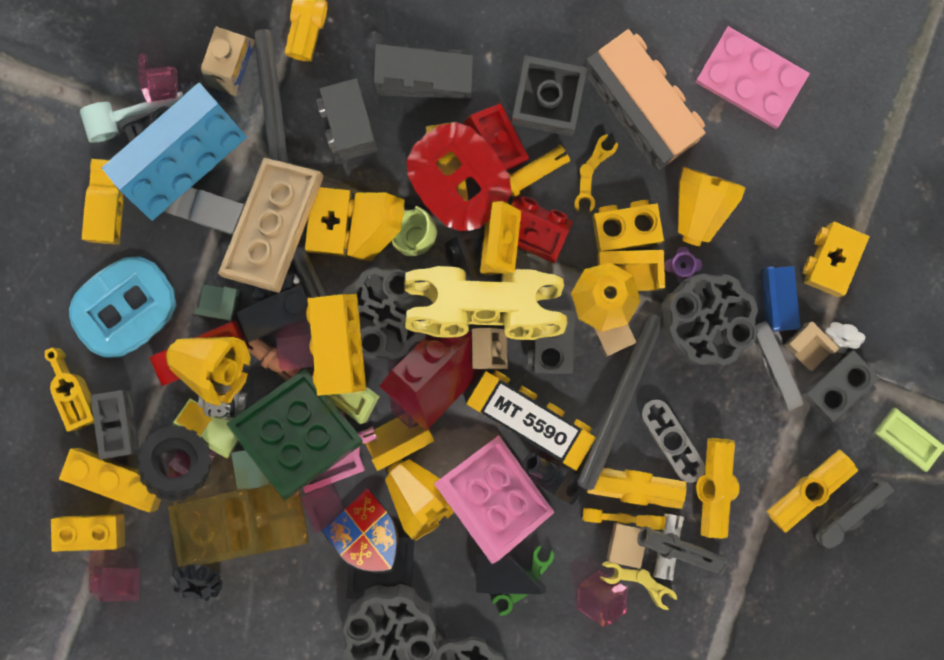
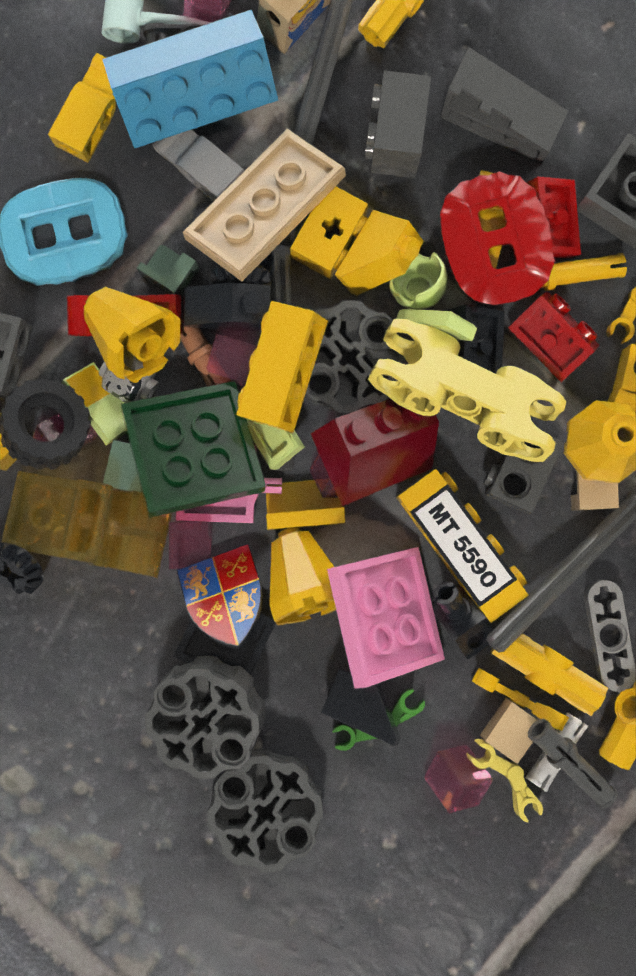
camera: 25 degrees right, 0 degrees up
tan piece [472,328,508,369] -> none
yellow panel [480,201,521,275] -> none
none -> yellowish green tile [396,309,477,341]

